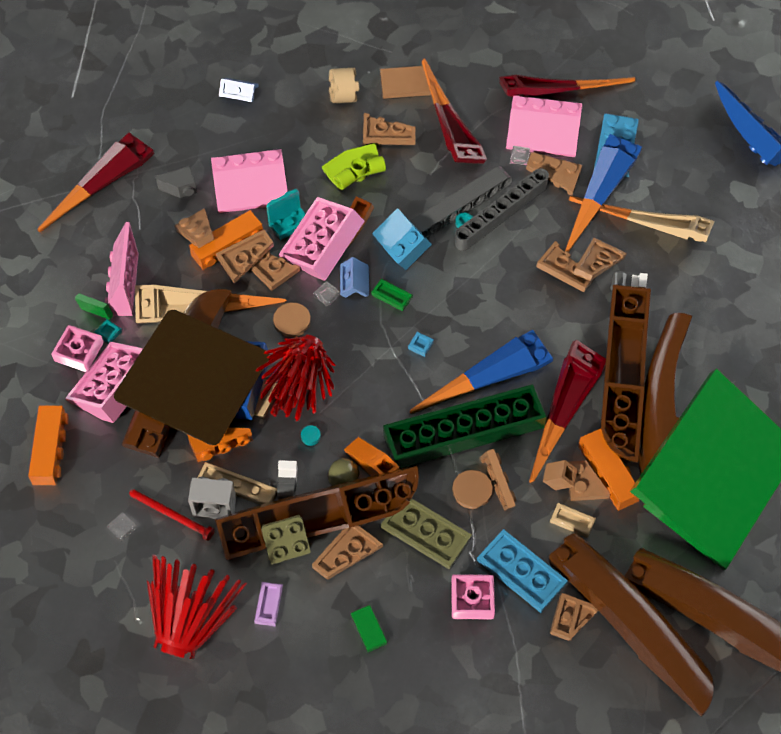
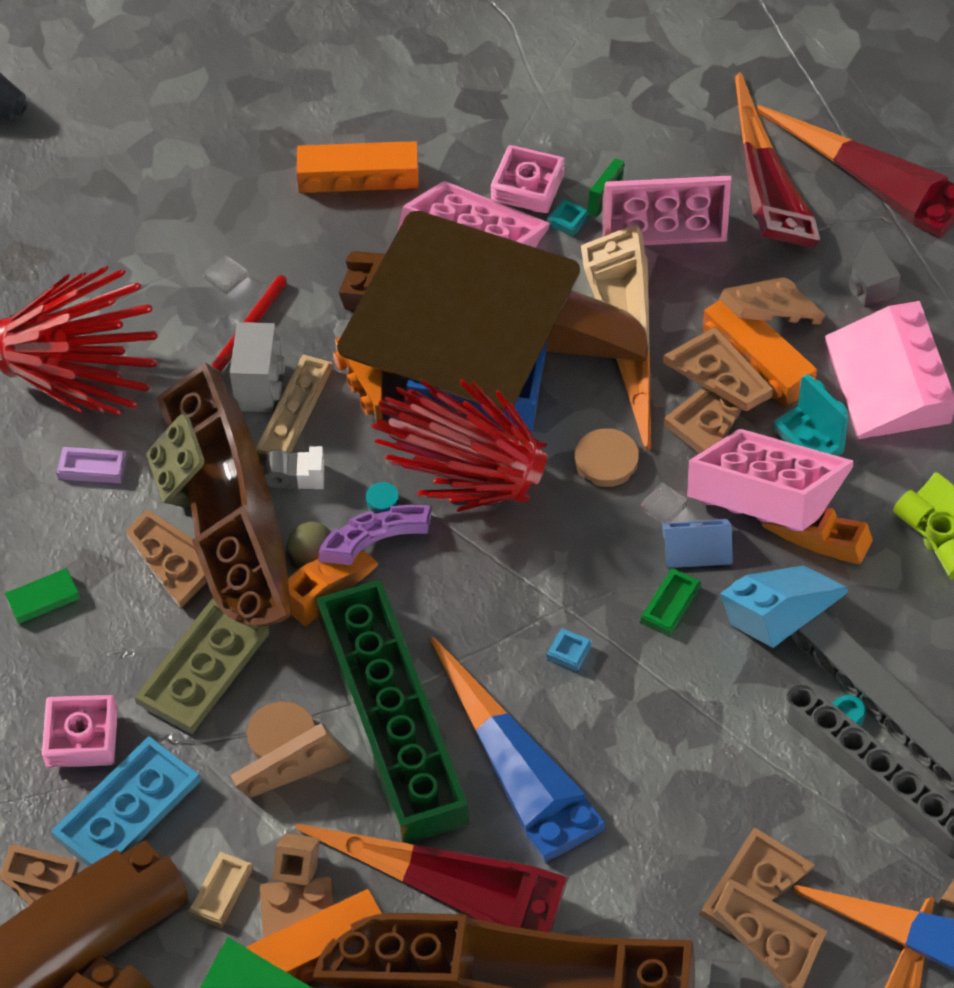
camera: 90 degrees right, 5 degrees down
none -> medium lavender tile [319,505,432,565]
none -> dark red plate [735,72,820,248]

